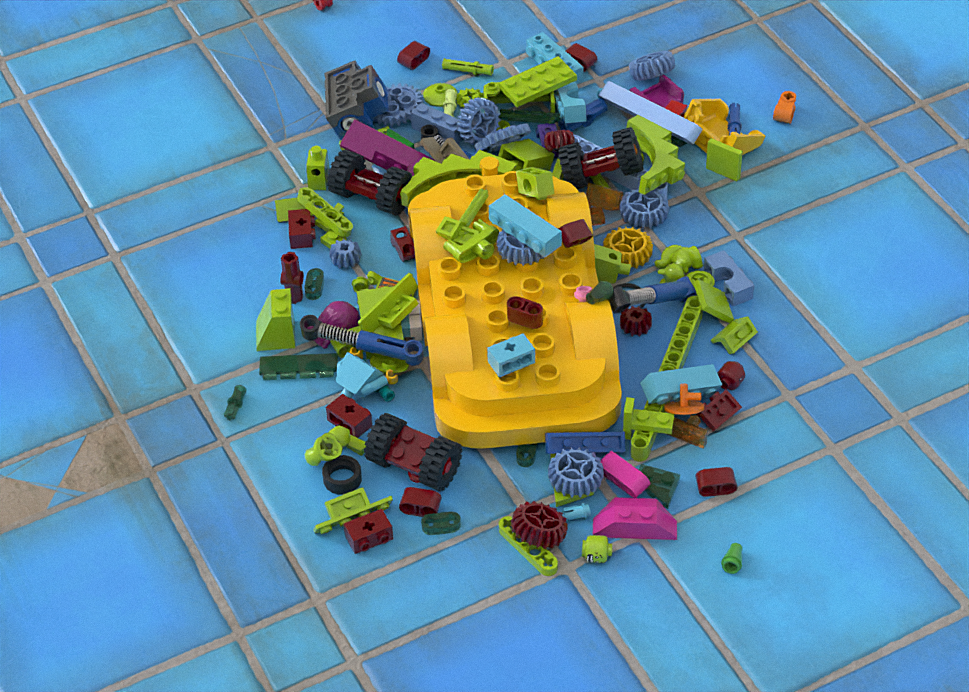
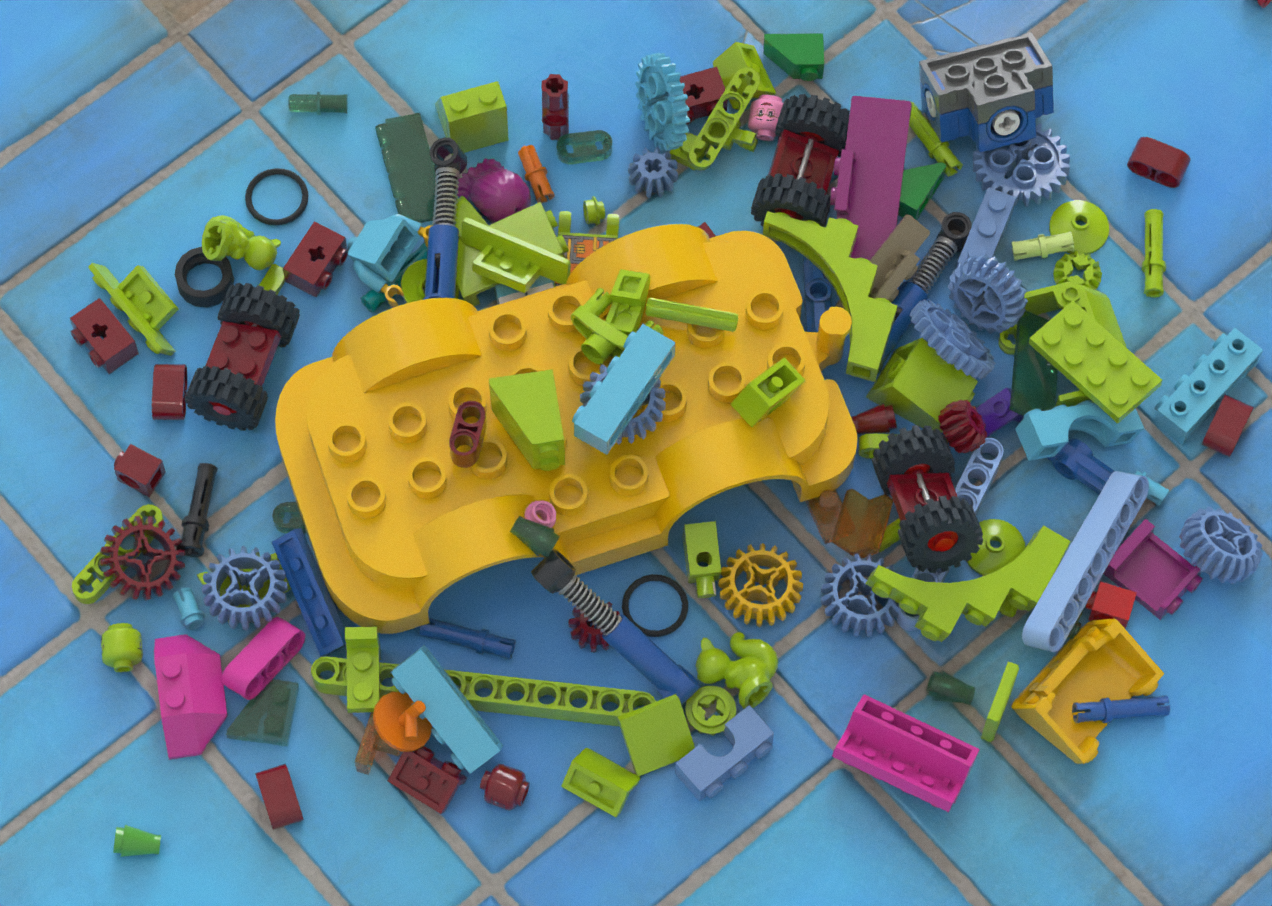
camera: 75 degrees right, 20 degrees up
lime torso [307,146,330,190] -> none
clear green beam [421,512,461,535] -> none
medium azure brick [487,333,535,377] -> none
dark red beam [558,219,593,248] -> none
orange piece [773,91,796,124] -> none
none -> dark red brick [114,444,166,497]
none -> black pin [176,463,218,557]
none -> black tyre [245,168,309,225]
none -> blue pin [419,618,516,659]
none -> lime slope [489,369,565,471]
none -> orange axle [518,145,555,203]
none -> medium azure gear [635,53,690,151]
none -> bright pink head [748,95,784,141]
none -> green slope [763,33,824,81]
none -> dark pink brick [832,694,980,812]
none -> clear green cone [926,670,975,705]

